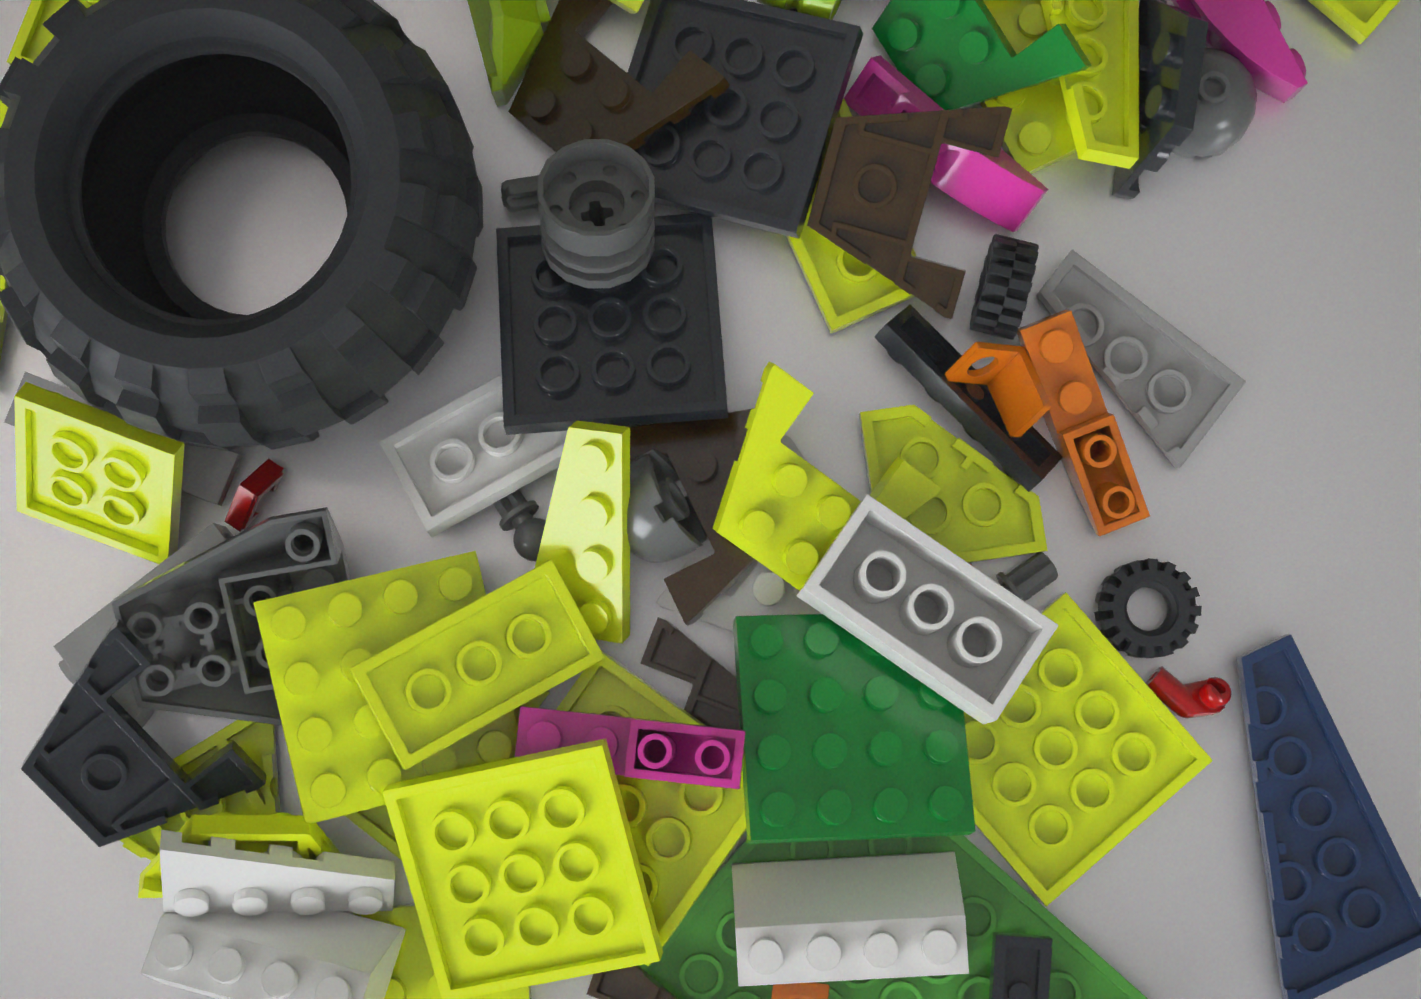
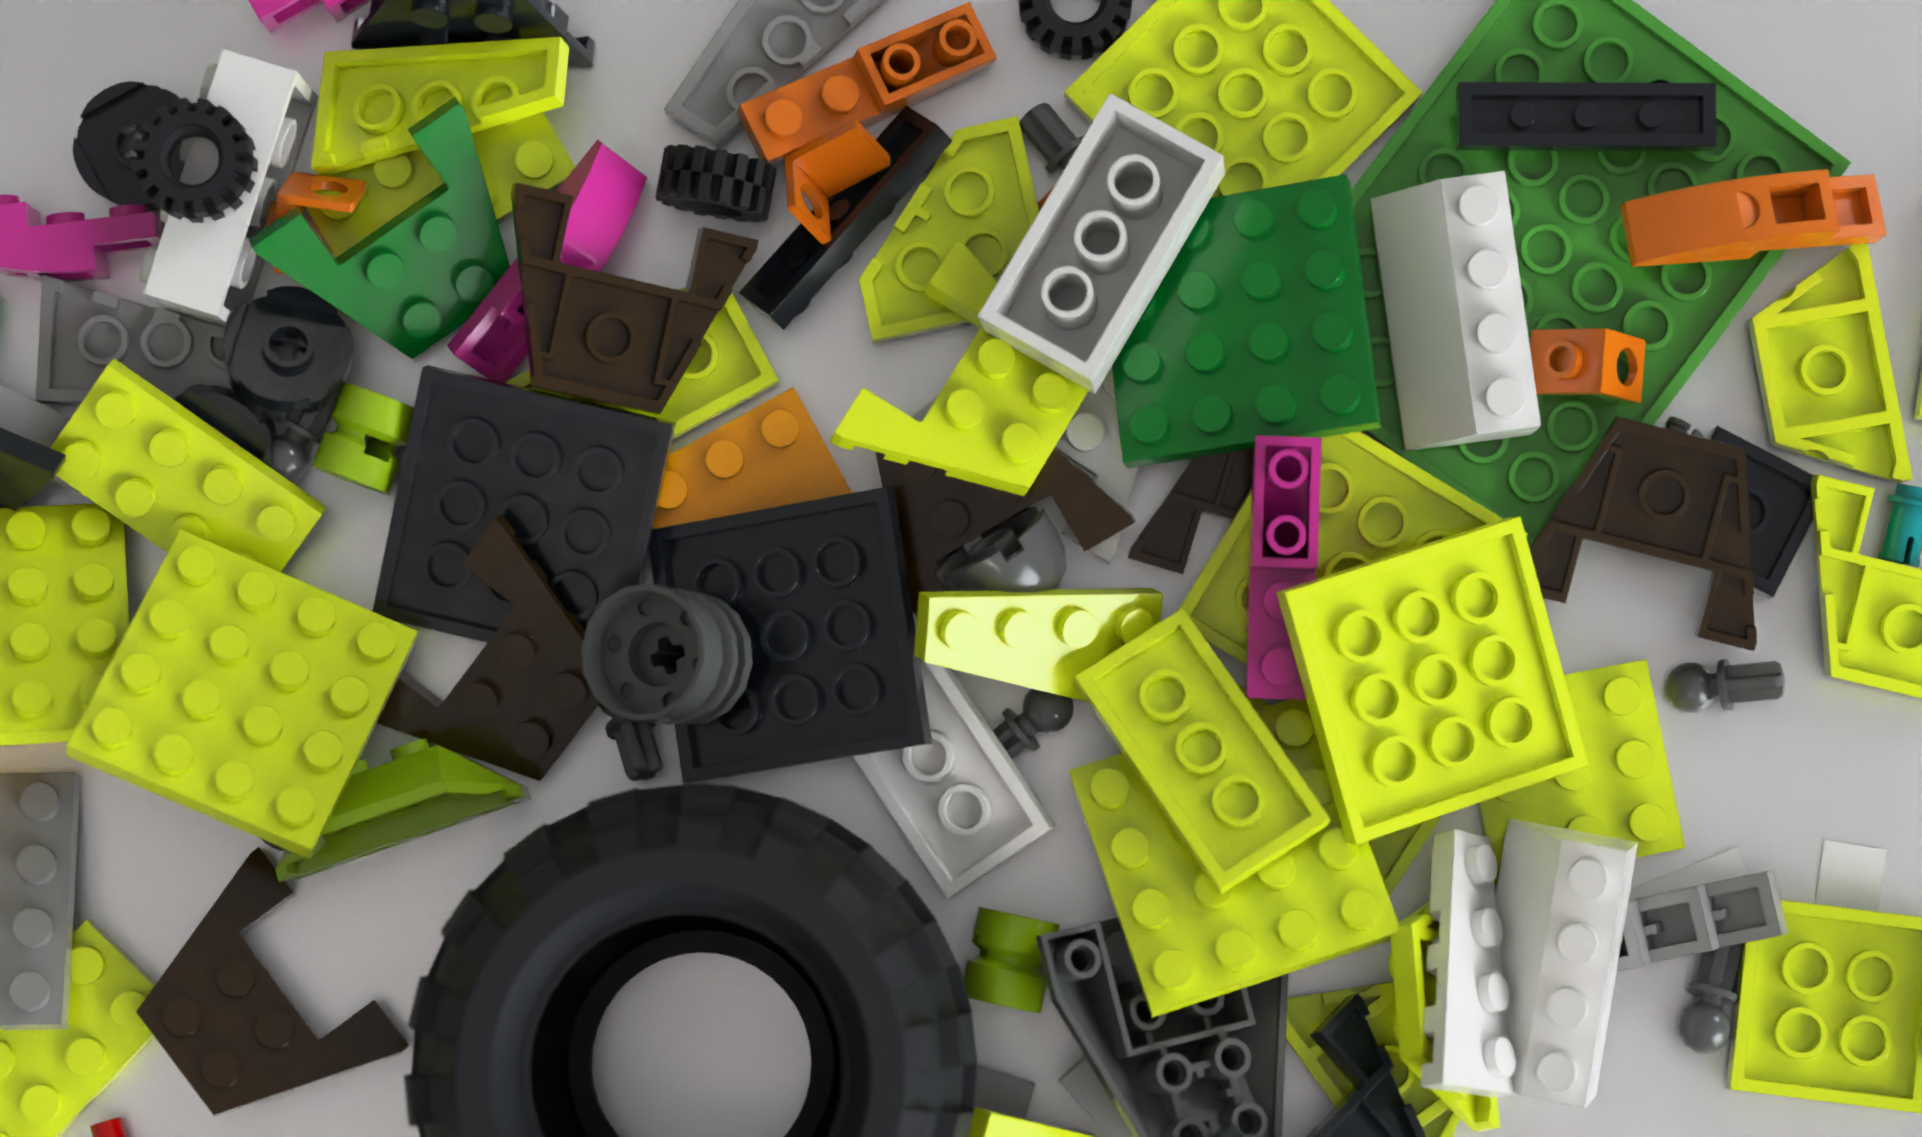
camera: 90 degrees left, 0 degrees up
red tile [224,458,284,532] -> none
none -> light orange wing [654,387,852,529]
none -> lime wheel [963,907,1060,1013]

